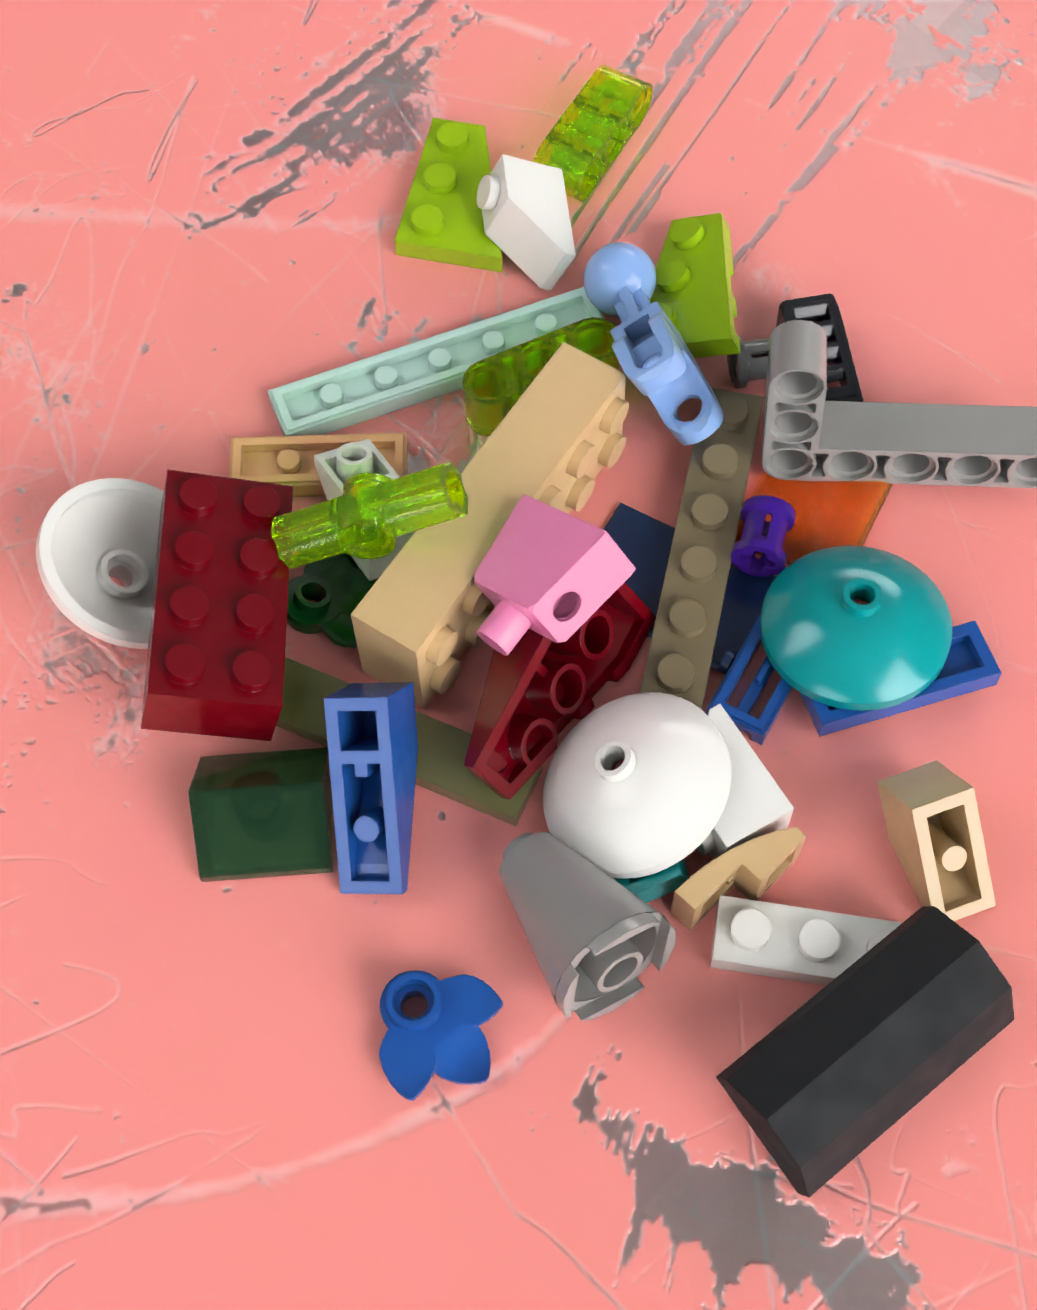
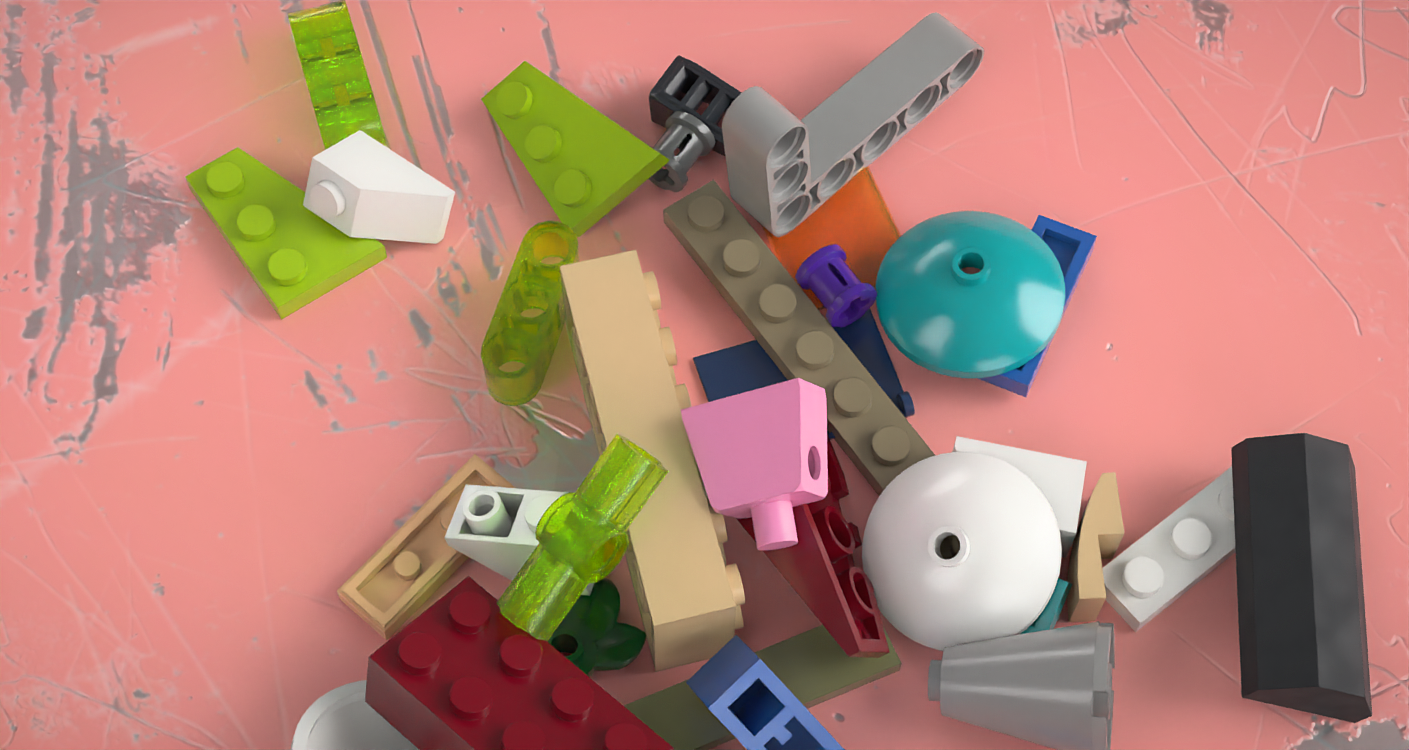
camera: 50 degrees left, 0 degrees up
light aqua tile [268,287,609,436] -> none
light blue piece [583,242,724,445] -> none
blue tile [706,614,793,745] -> none
tan slope [877,760,996,921] -> none

